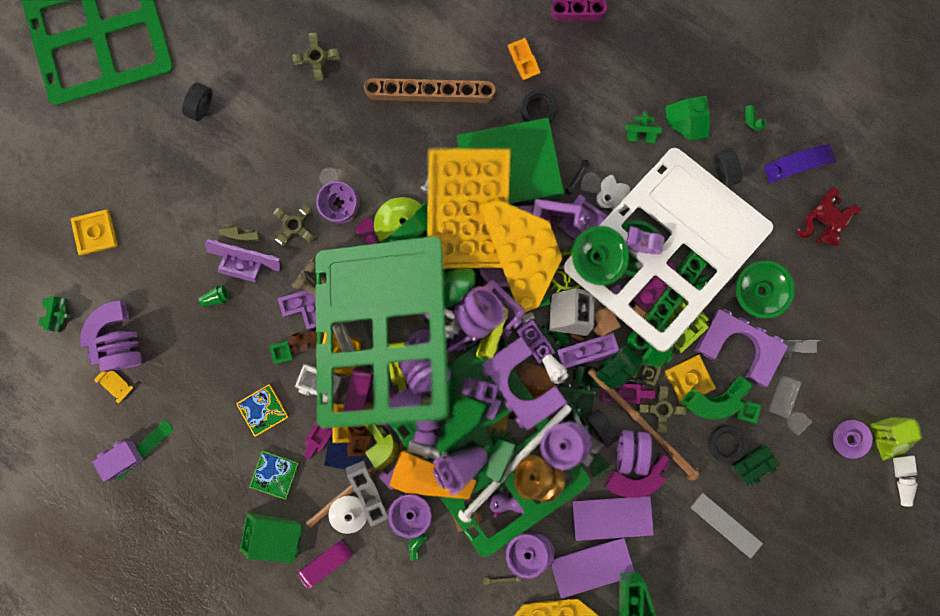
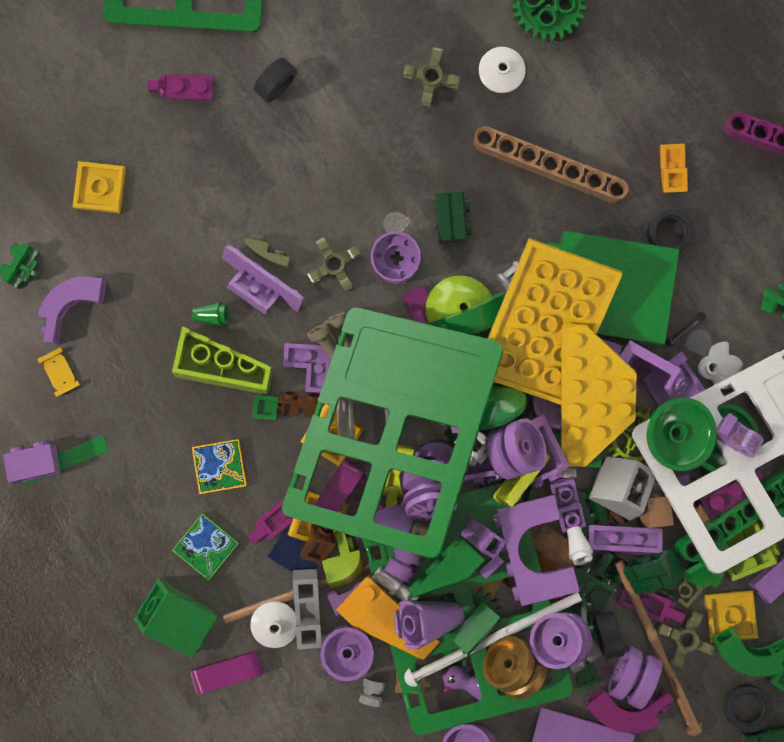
camera: 20 degrees right, 0 degrees up
medium lavender wheel [95,331,142,372] -> none
white piece [295,365,345,403] -> none
green arm [408,533,427,560] -> none
none -> magenta hinge [147,75,214,101]
none -> lime wedge [172,326,273,395]
none -> light grey wheel [359,677,387,707]
none -> dark green brick [435,192,472,244]
none -> white dish [479,47,525,93]

